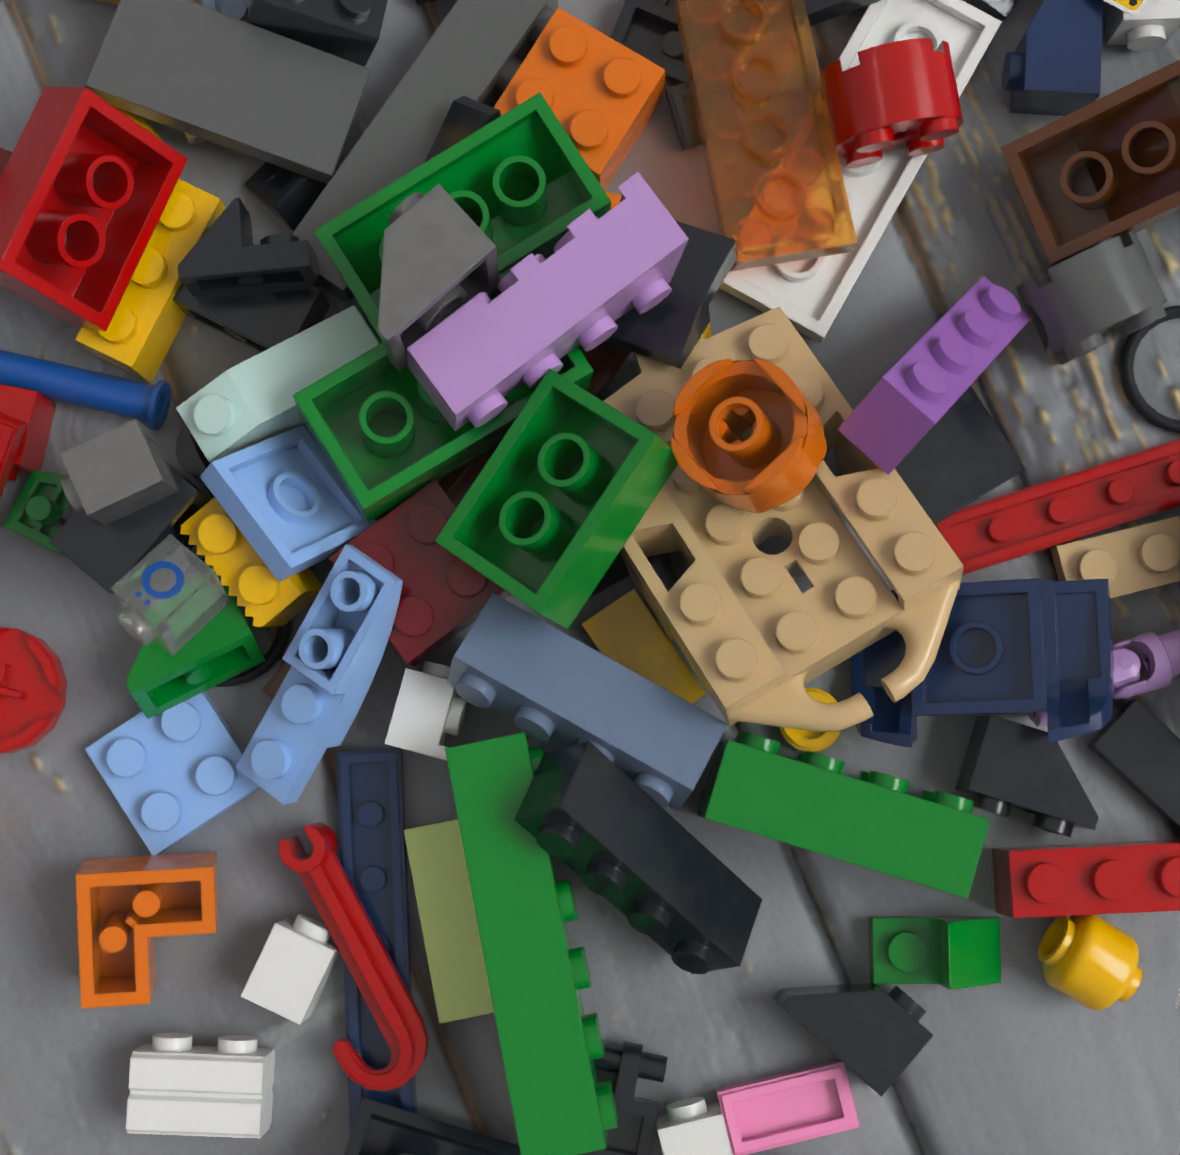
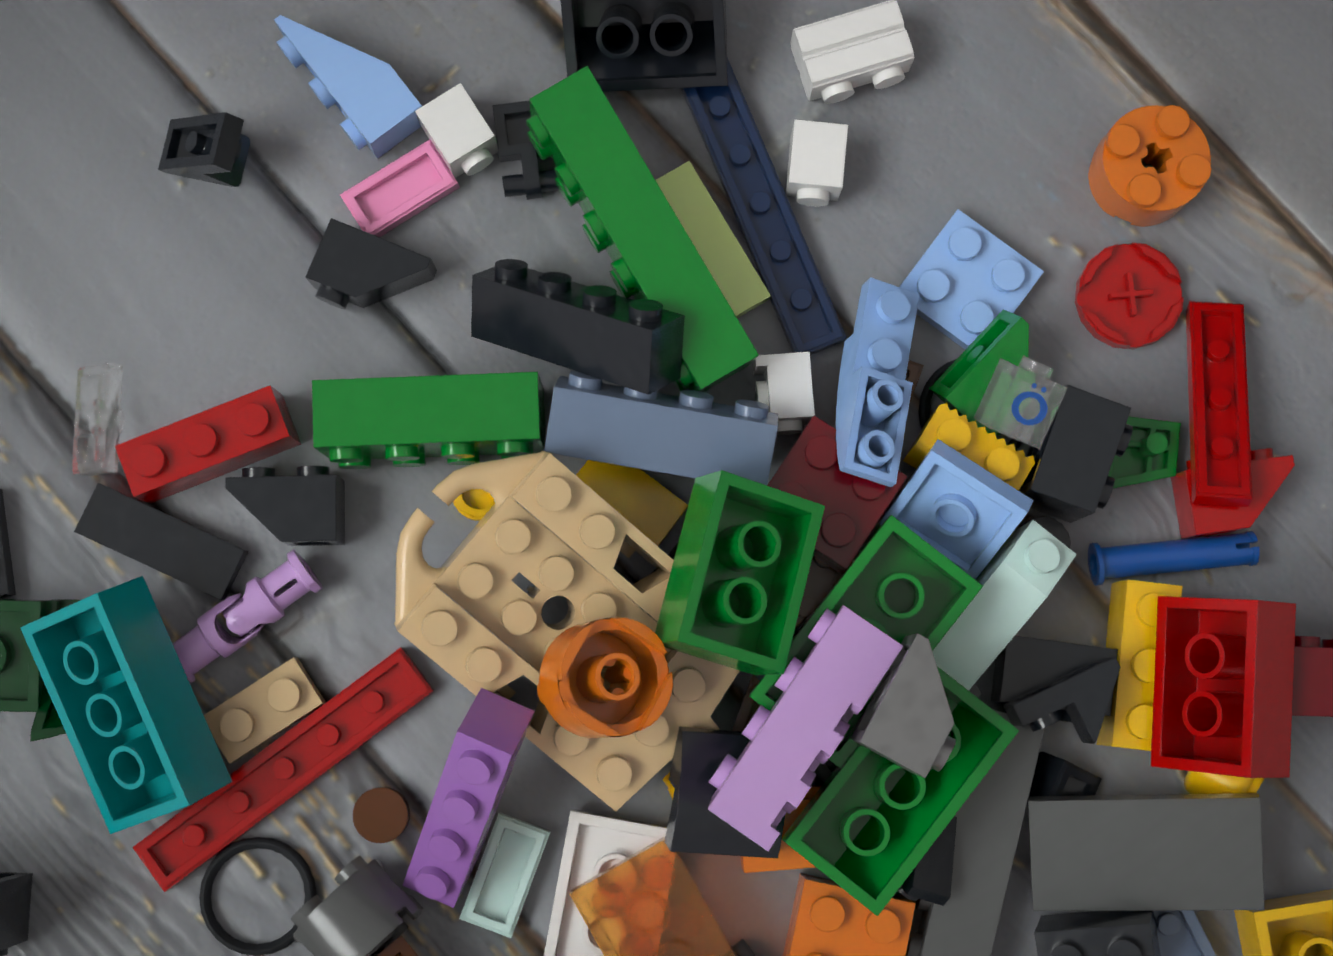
camera: 155 degrees right, 0 degrees up
flat silver brick [59,419,179,525] -> none
orange brick [75,851,220,1009] -> none
red piece [279,822,429,1091] -> none
dark blue piece [851,578,1114,748] -> none
green slope [869,916,1001,989] -> none
black slope [895,385,1025,525] -> none
yellow head [1038,915,1142,1011] -> none
none -> reddish brown tile [353,787,410,843]
none -> light aqua tile [459,812,551,938]

